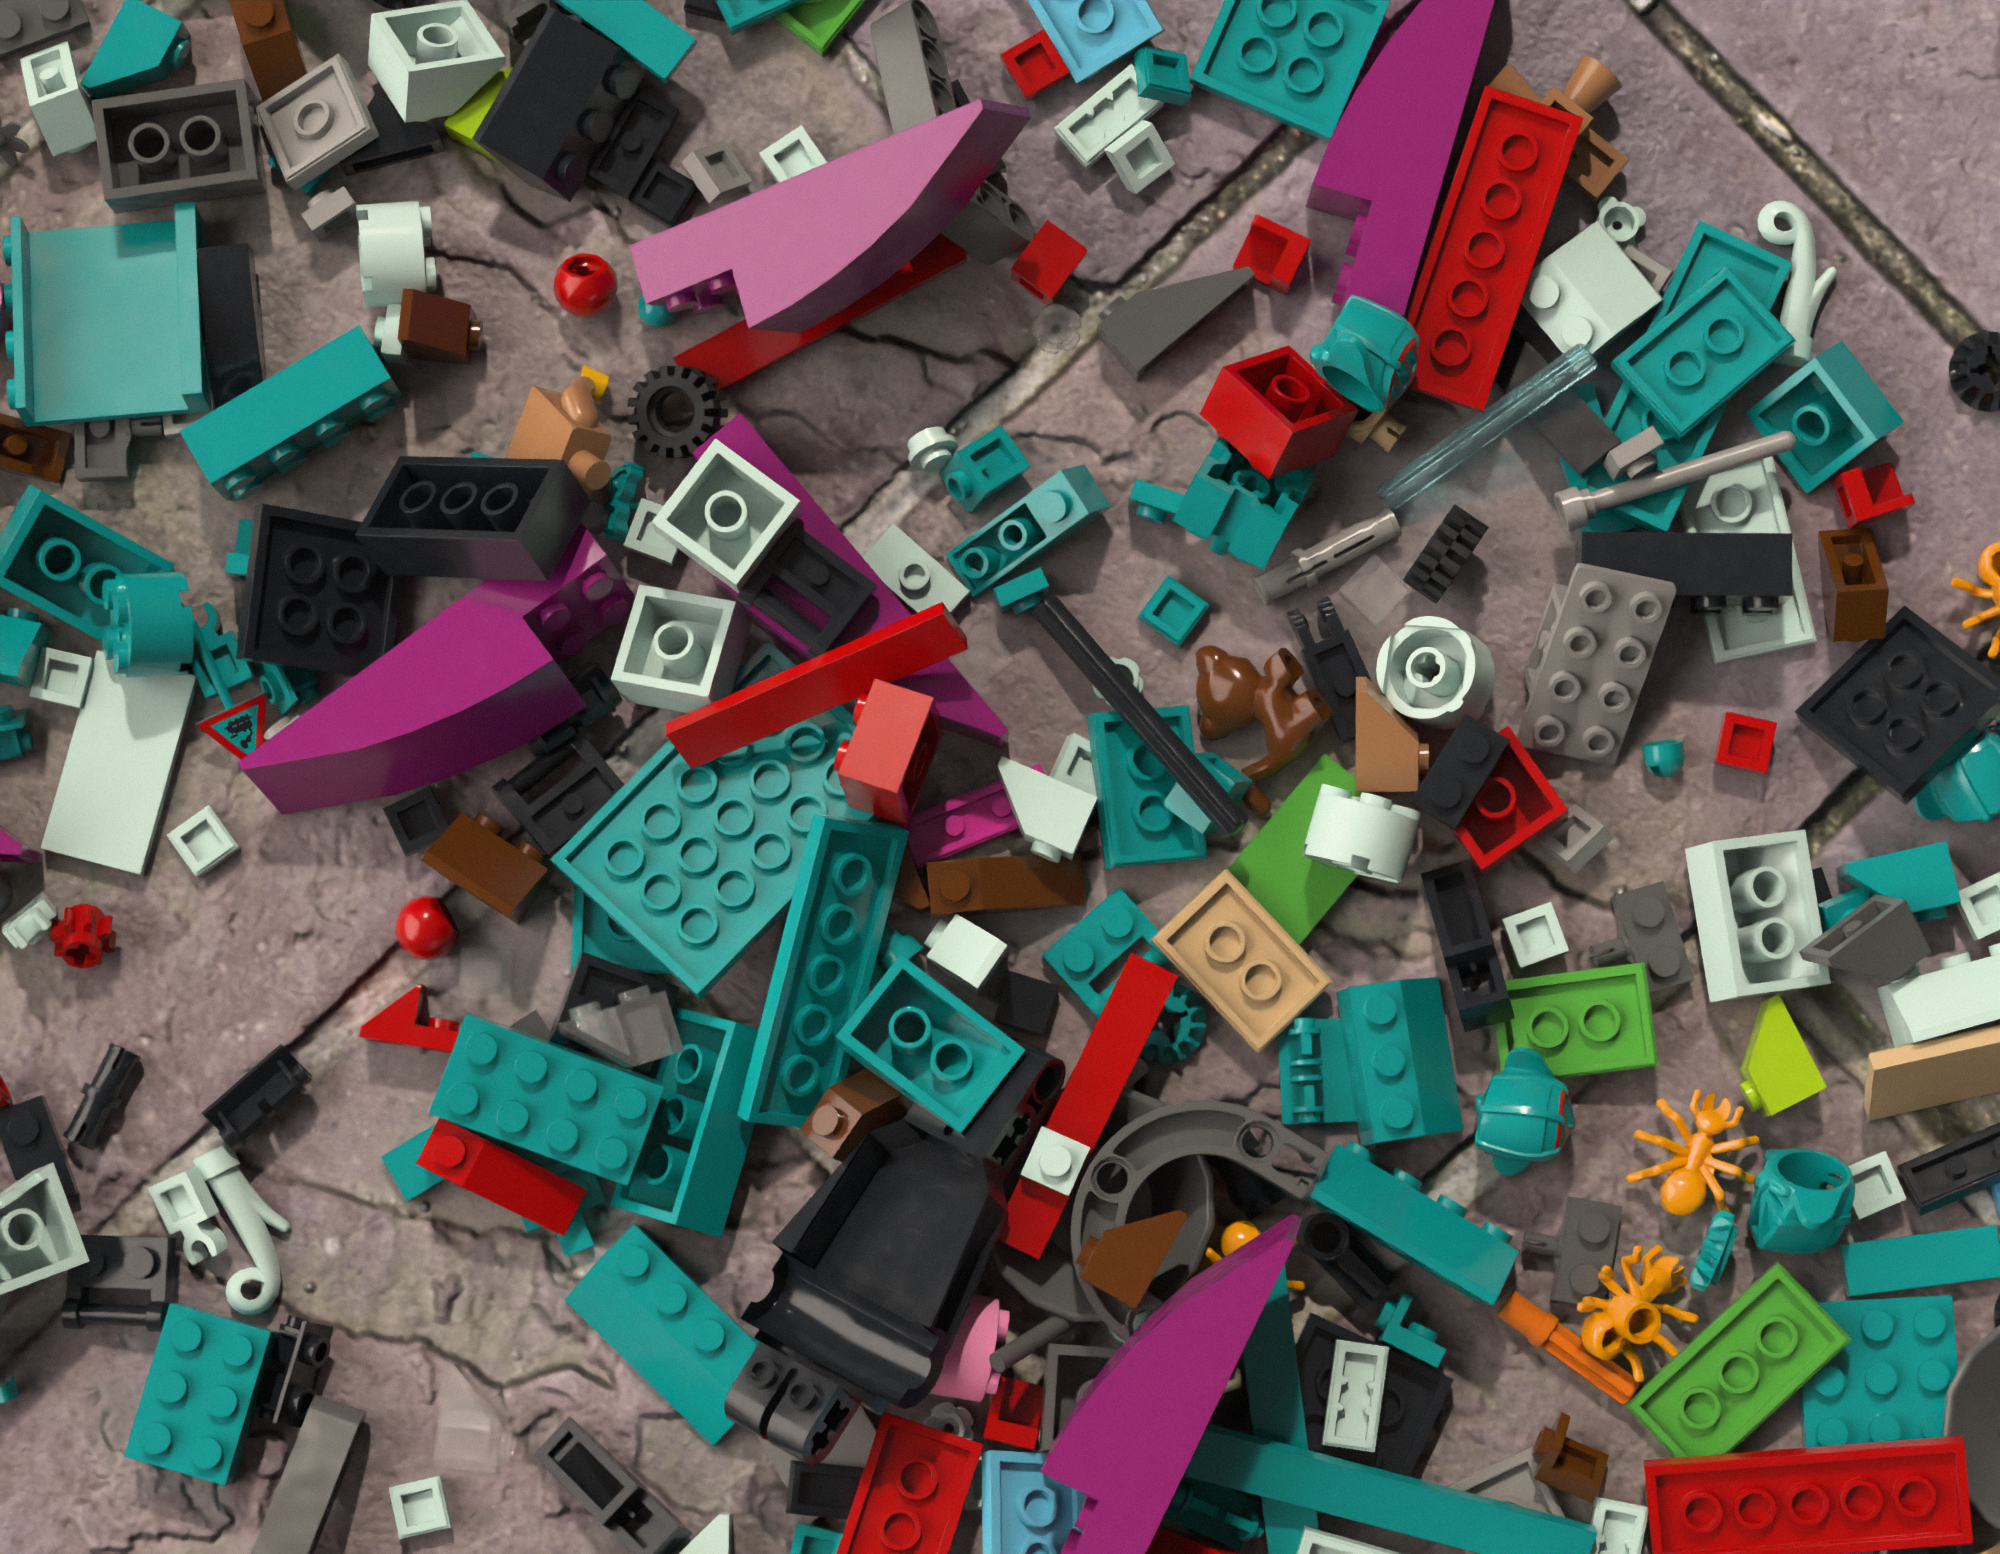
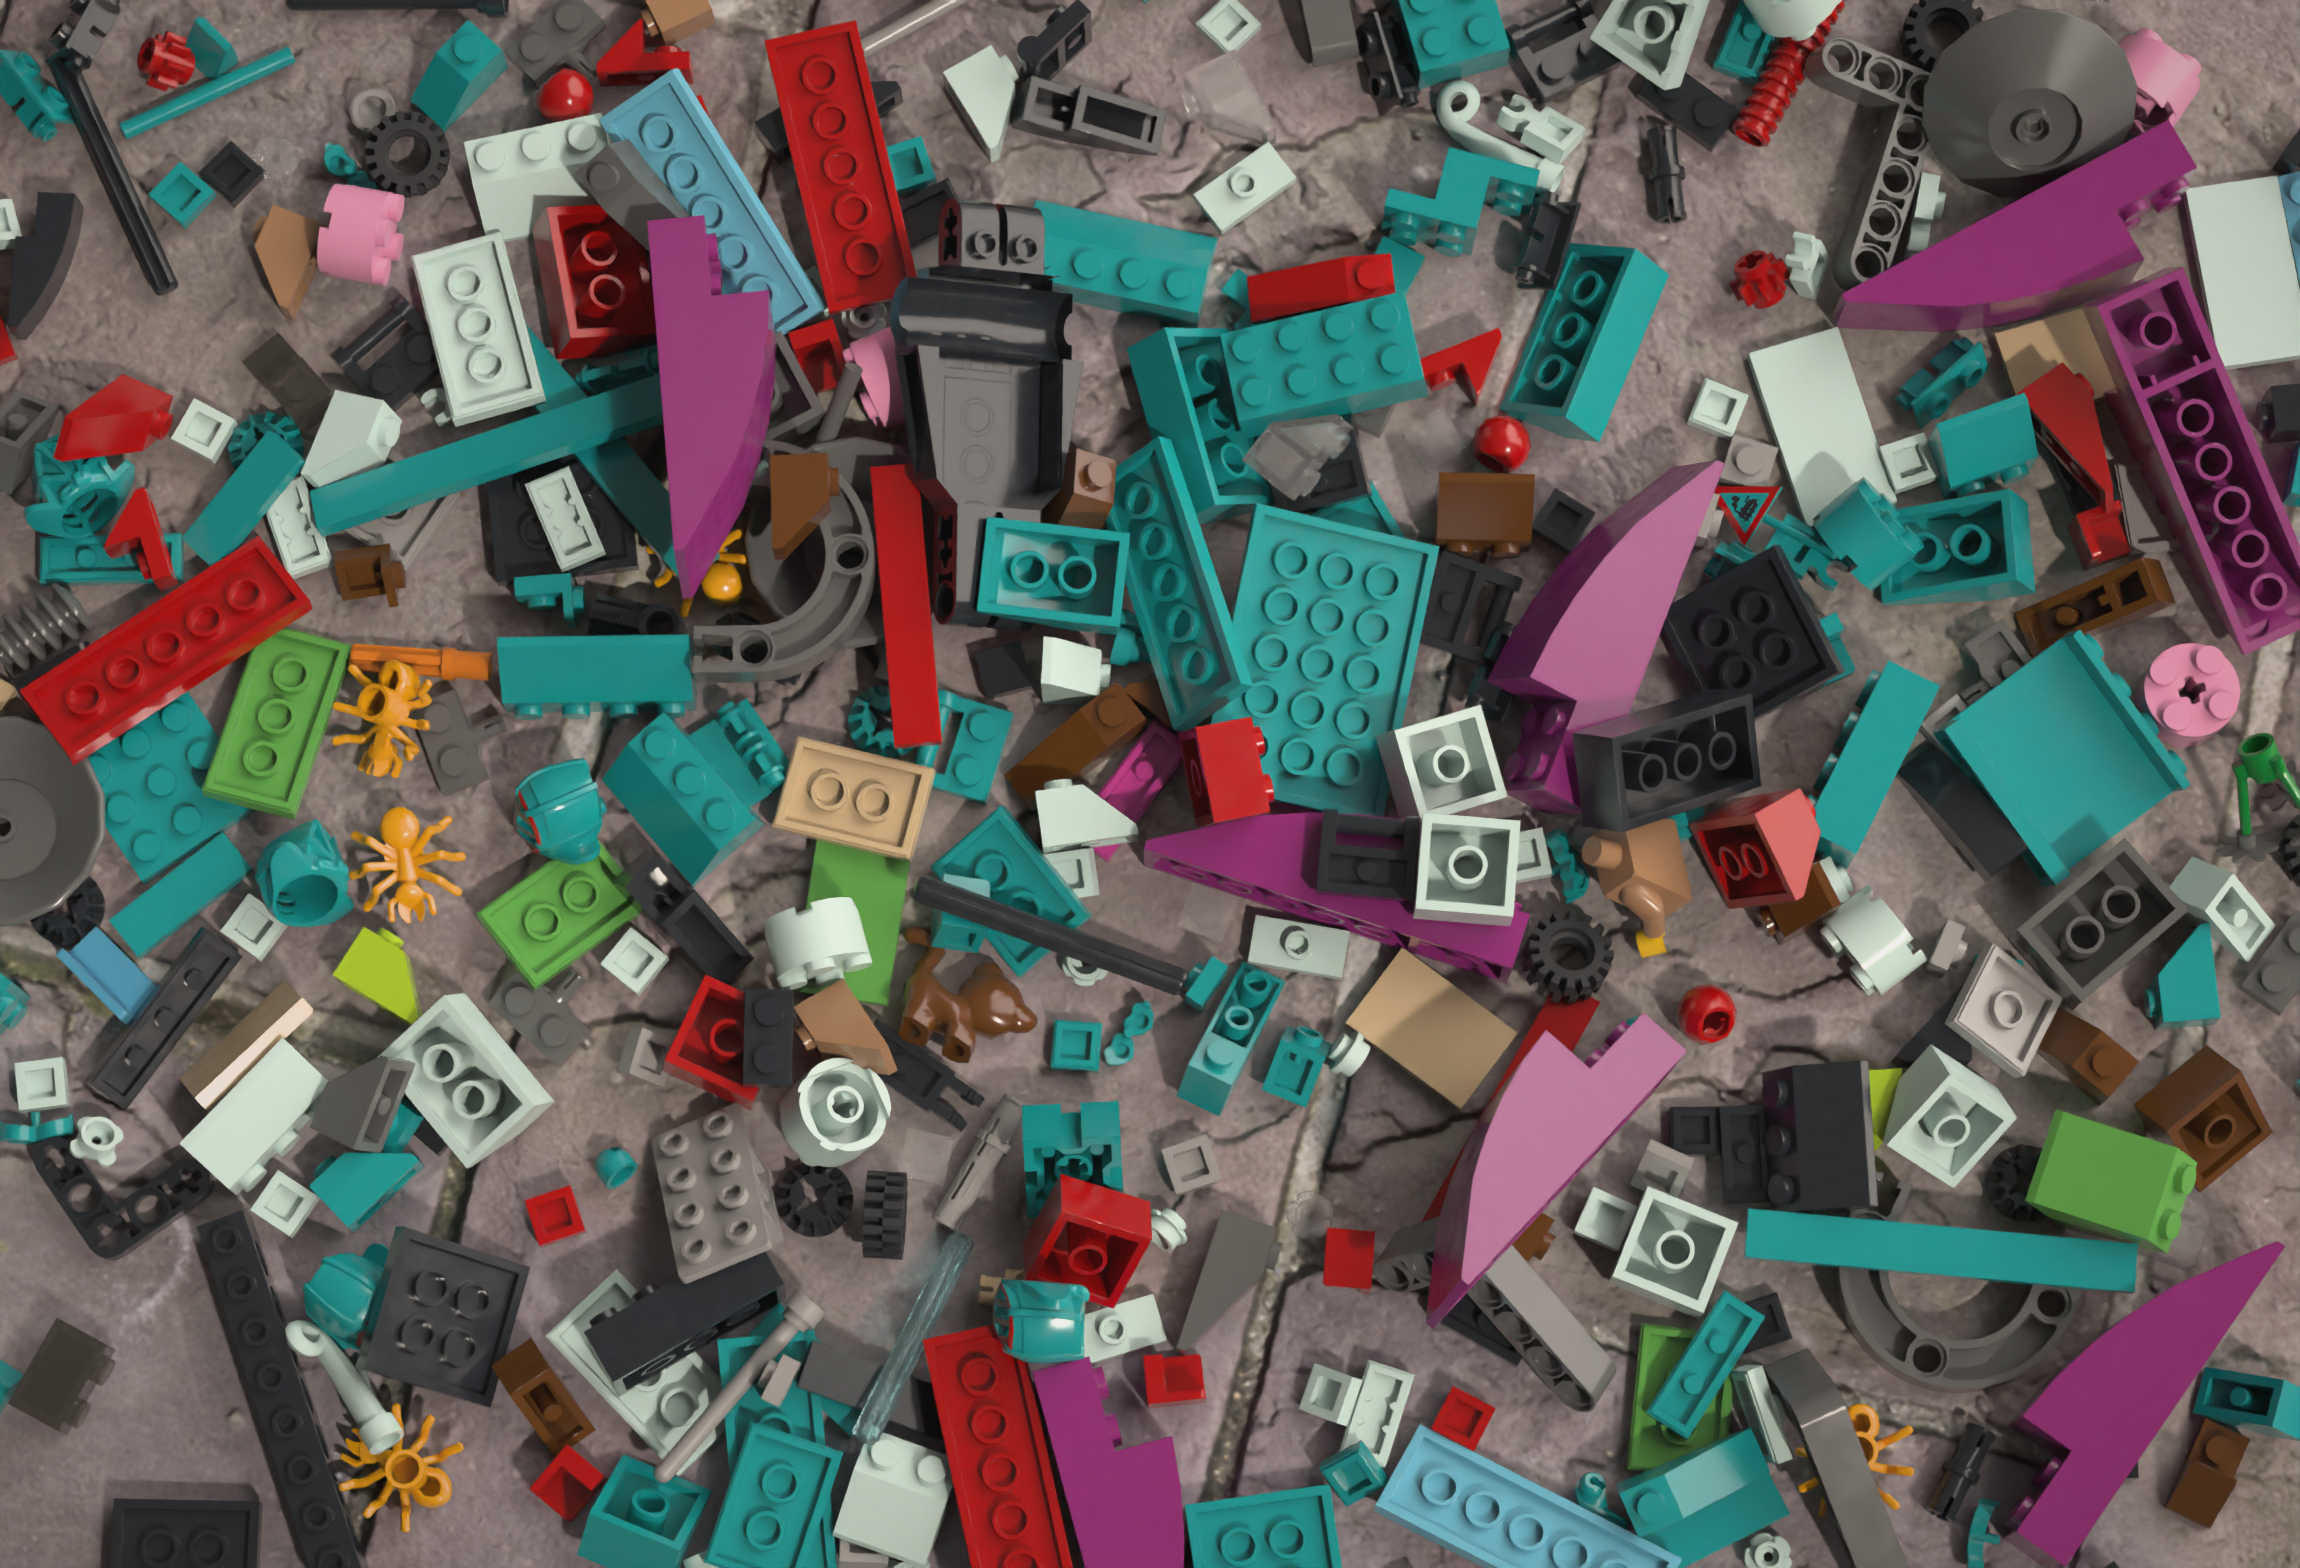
camera: 150 degrees right, 5 degrees down
red tile [666,602,968,769] -> none
light aqua plate [1020,1126,1090,1197] -> none
teal plate [1128,479,1185,526] -> none
teal gear [1690,1210,1739,1292] -> none
none -> black gear [776,1163,853,1237]
none -> light aqua plate [1084,1294,1167,1364]
none -> teal piece [1103,1001,1154,1067]
none -> light aqua plate [1151,1208,1187,1253]
none -> light grey plate [1161,1134,1222,1197]
none -> light aqua plate [1194,141,1296,235]
none -> tan tile [1345,947,1518,1111]
none -> teal bracket [1381,147,1540,257]
none -> teal slope [1499,243,1669,442]
none -> light aqua brick [1608,1186,1738,1319]
none -> red slope [1688,788,1821,909]
none -> light grey plate [1718,434,1778,486]

